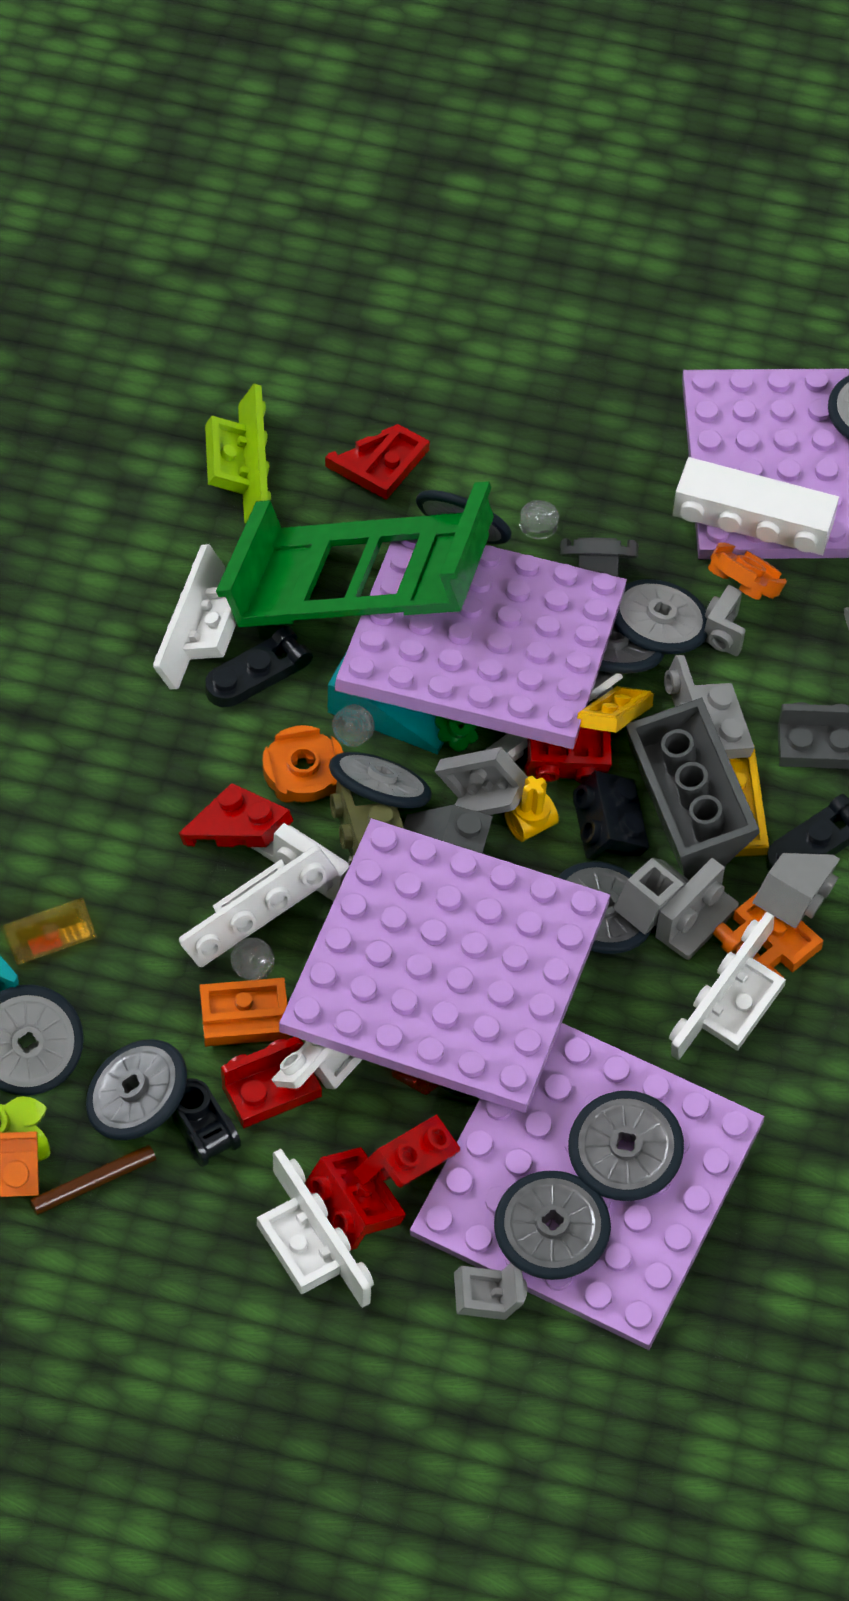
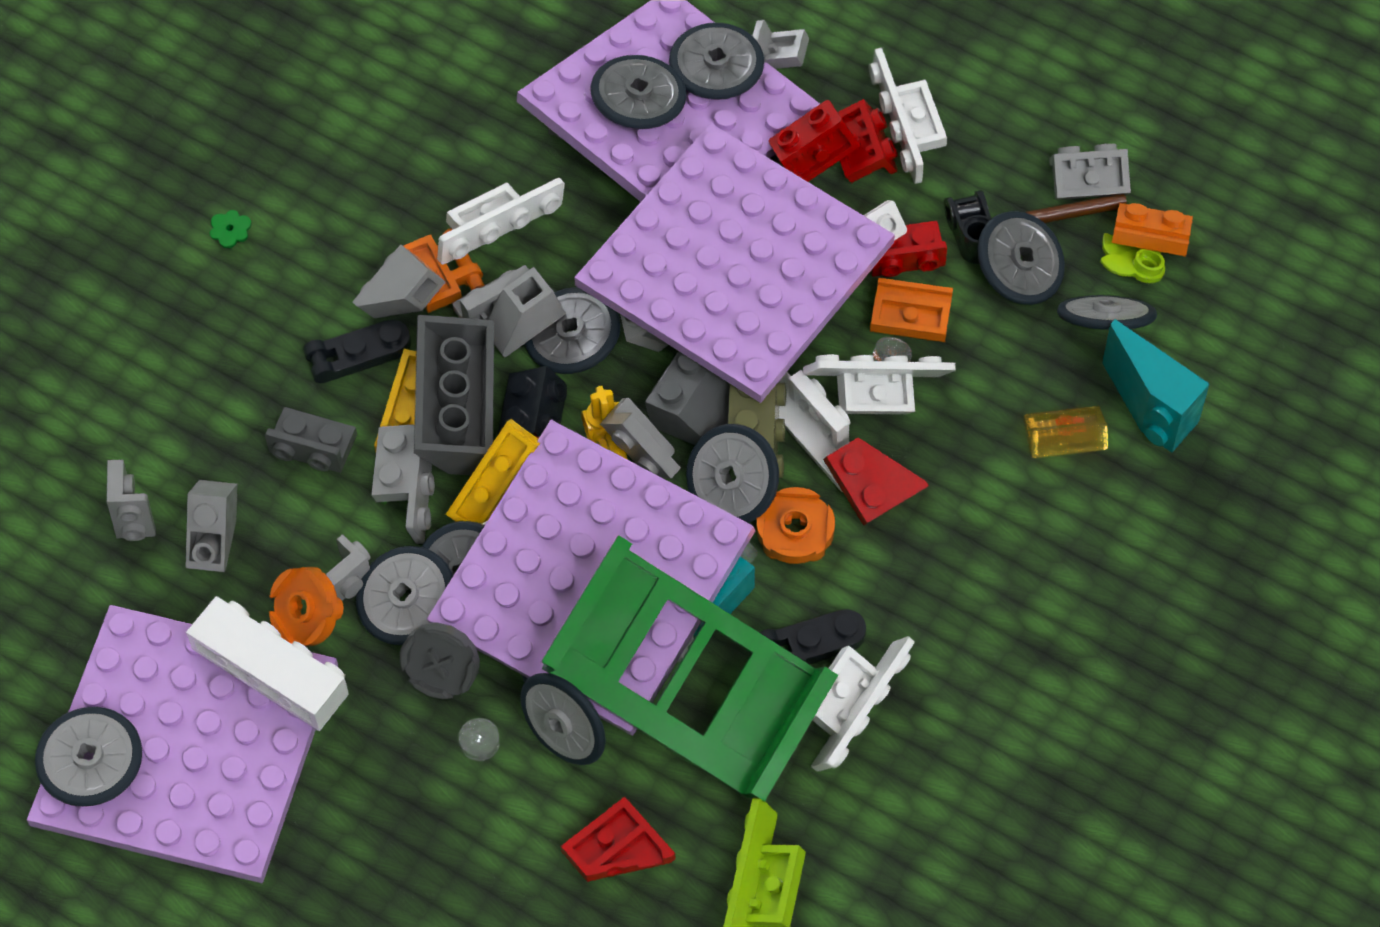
camera: 160 degrees left, 5 degrees up
none -> light grey bracket [1049,144,1131,200]

